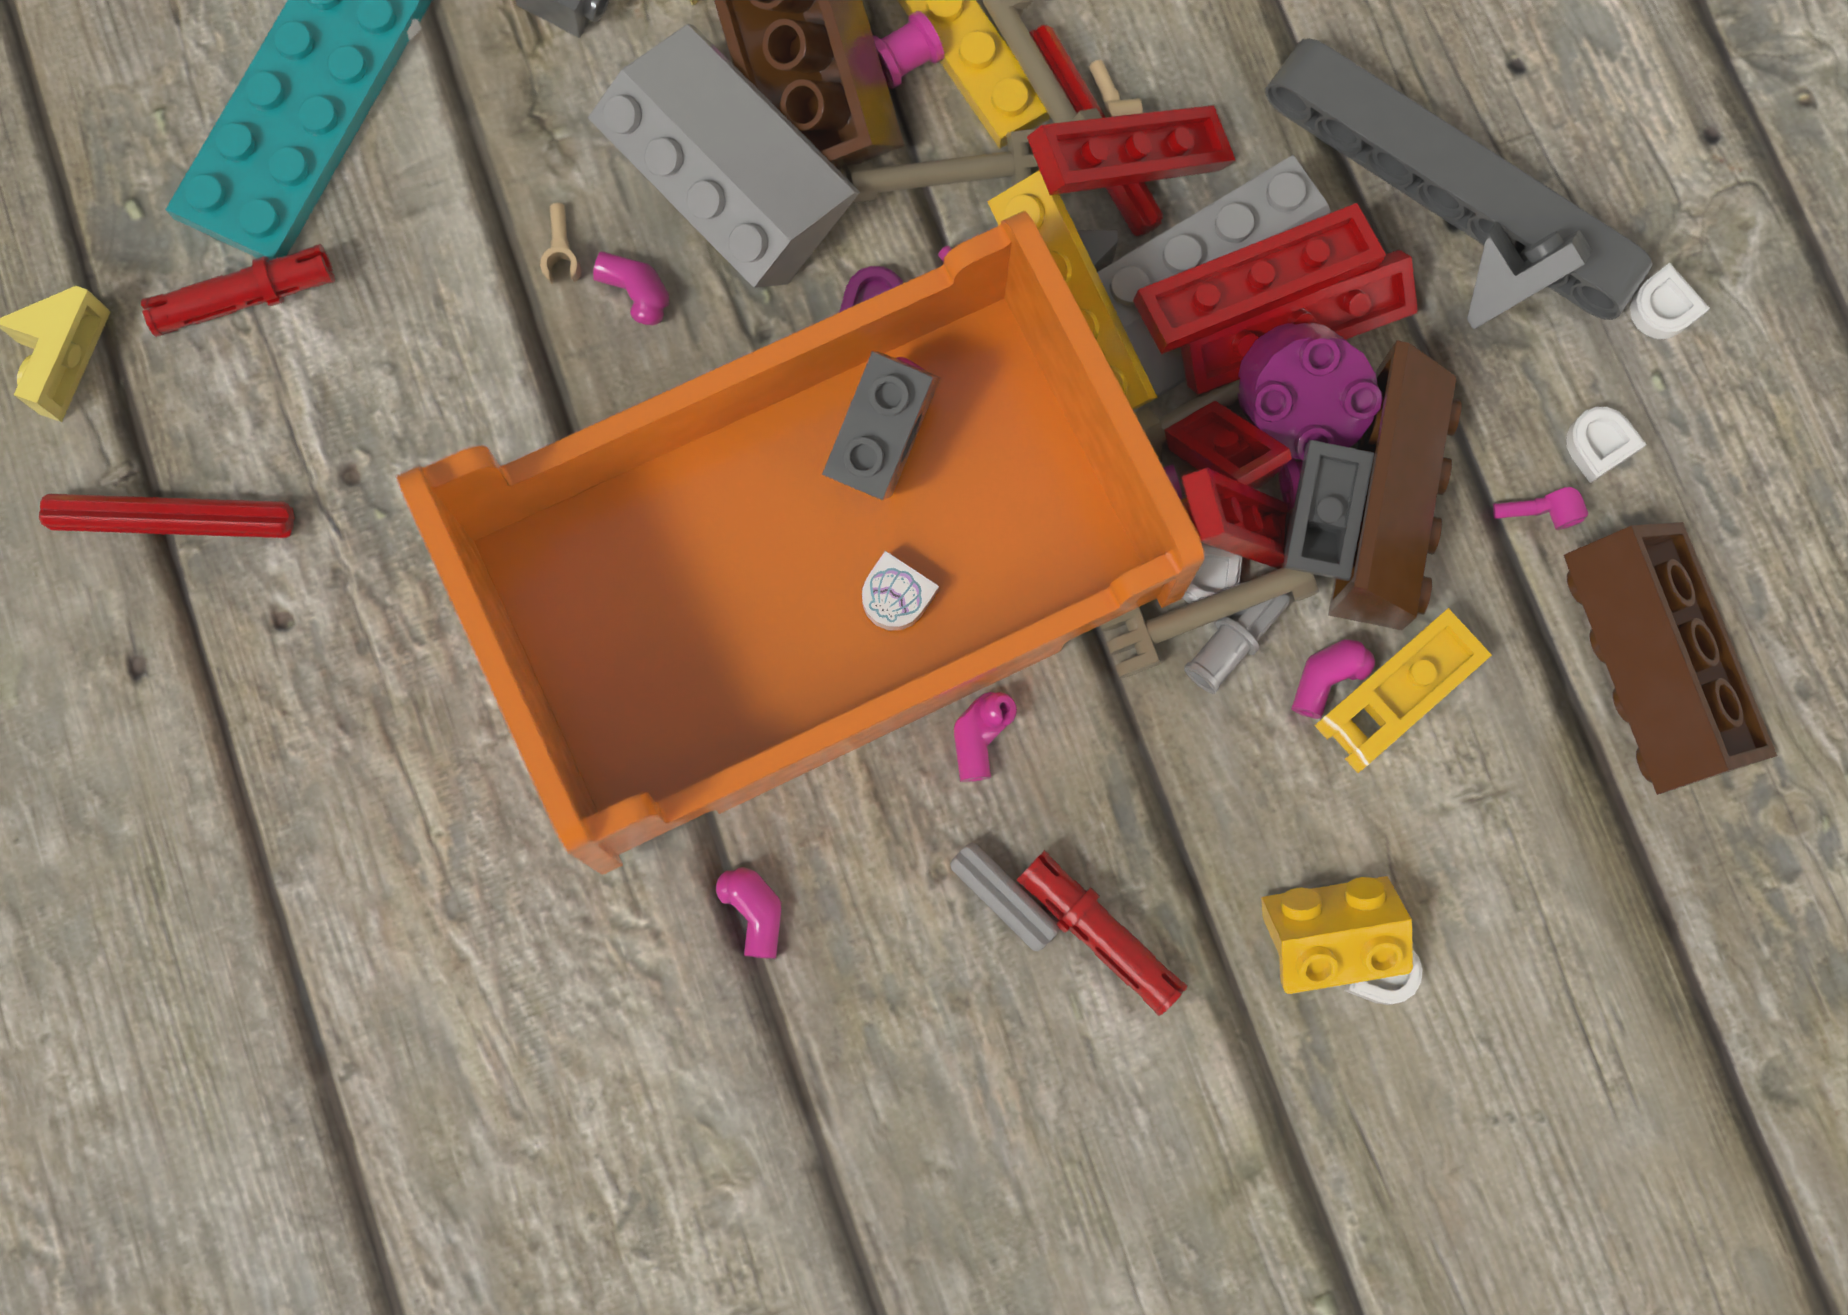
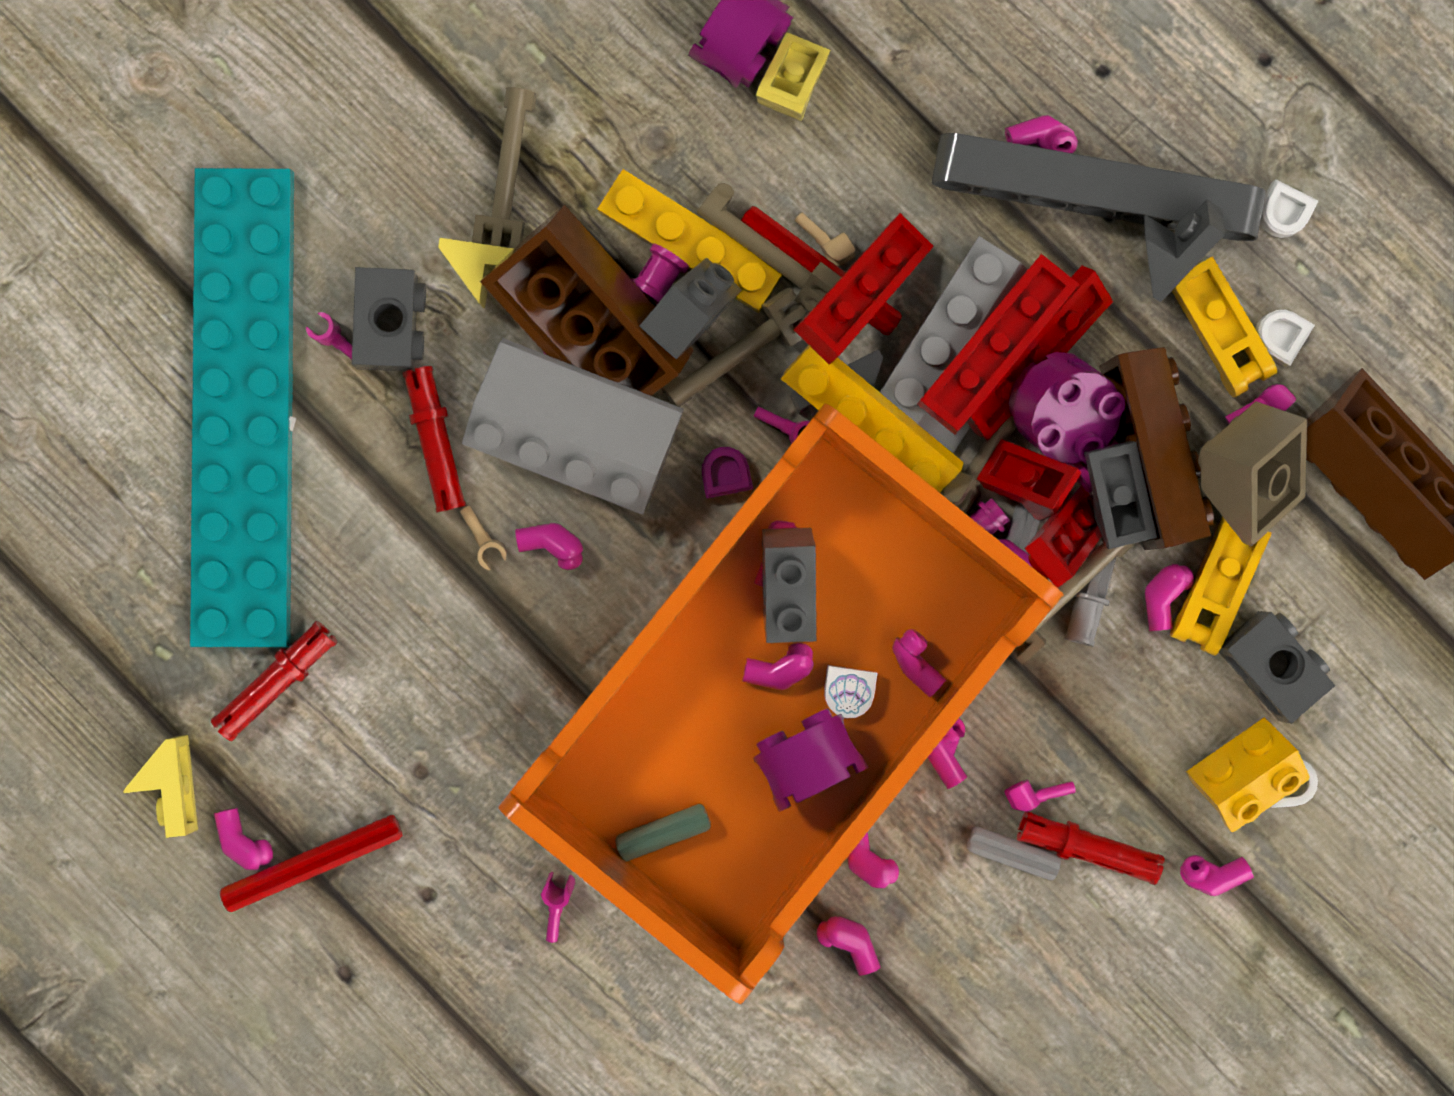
camera: 25 degrees left, 10 degrees up
none -> dark pink arm [213,807,273,870]
none -> red pin [402,366,467,513]
none -> dark pink hand [541,872,575,943]
none -> sand green axle [615,804,711,861]
none -> dark grey brick [639,258,742,359]
none -> dark pink arm [742,642,814,690]
none -> magenta brick [753,708,869,812]
none -> dark pink arm [847,832,899,889]
none -> dark pink arm [892,629,946,697]
none -> dark pink hand [1004,779,1076,811]
none -> dark pink arm [1005,115,1078,153]
none -> yellow plate [1172,256,1277,398]
none -> dark pink arm [1180,855,1254,896]
none -> dark tan slope [1198,401,1307,546]
none -> dark grey brick [1219,611,1335,724]

